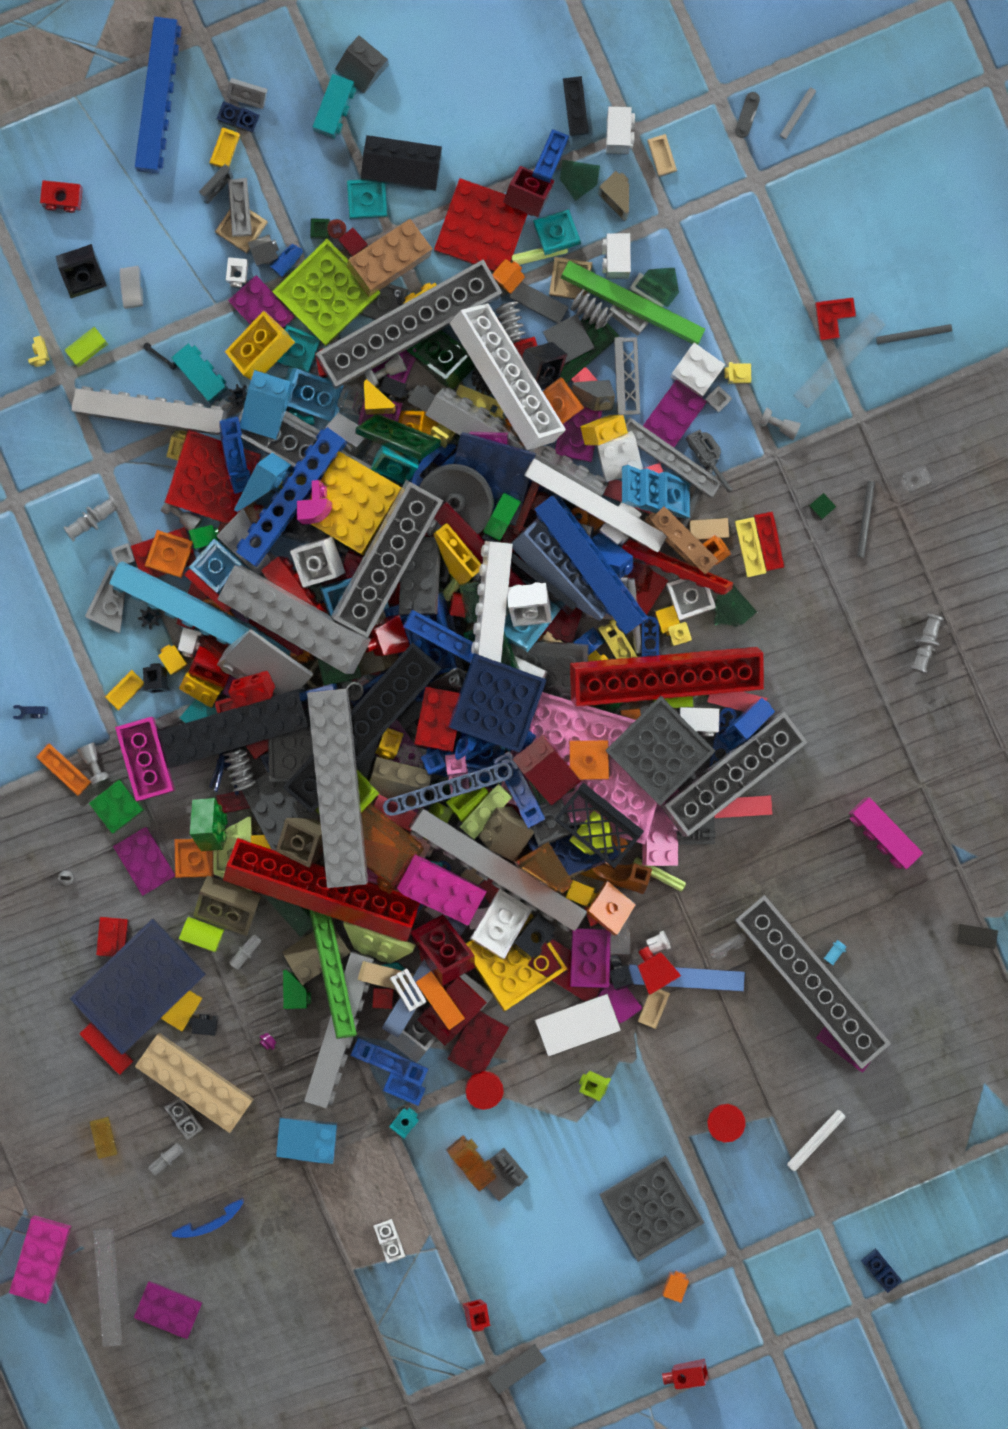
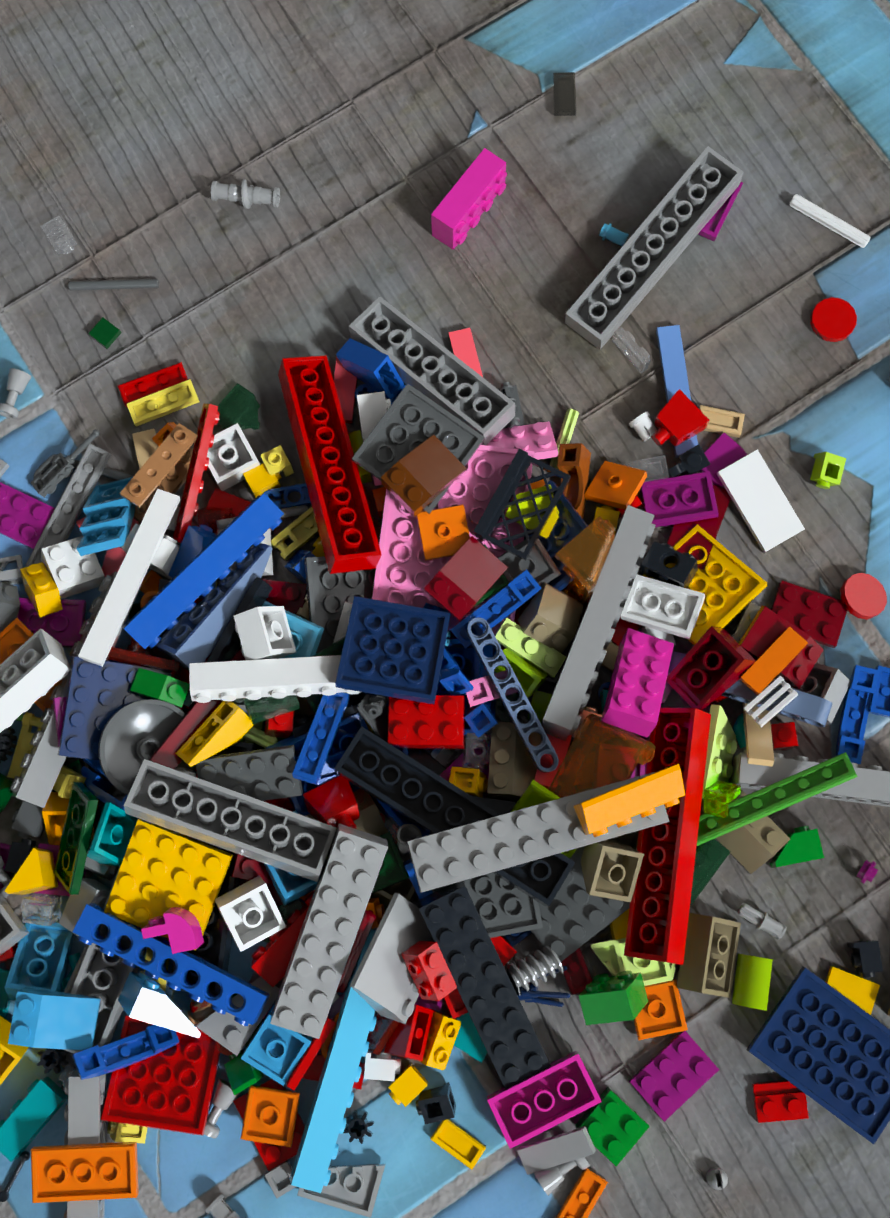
camera: 90 degrees left, 10 degrees down
none -> orange tile [31,1142,139,1203]
none -> reddish brown slope [381,435,467,518]
none -> light grey tile [517,1126,596,1175]
none -> light orange slope [574,764,685,838]
none -> clear neon green bracket [704,781,741,818]

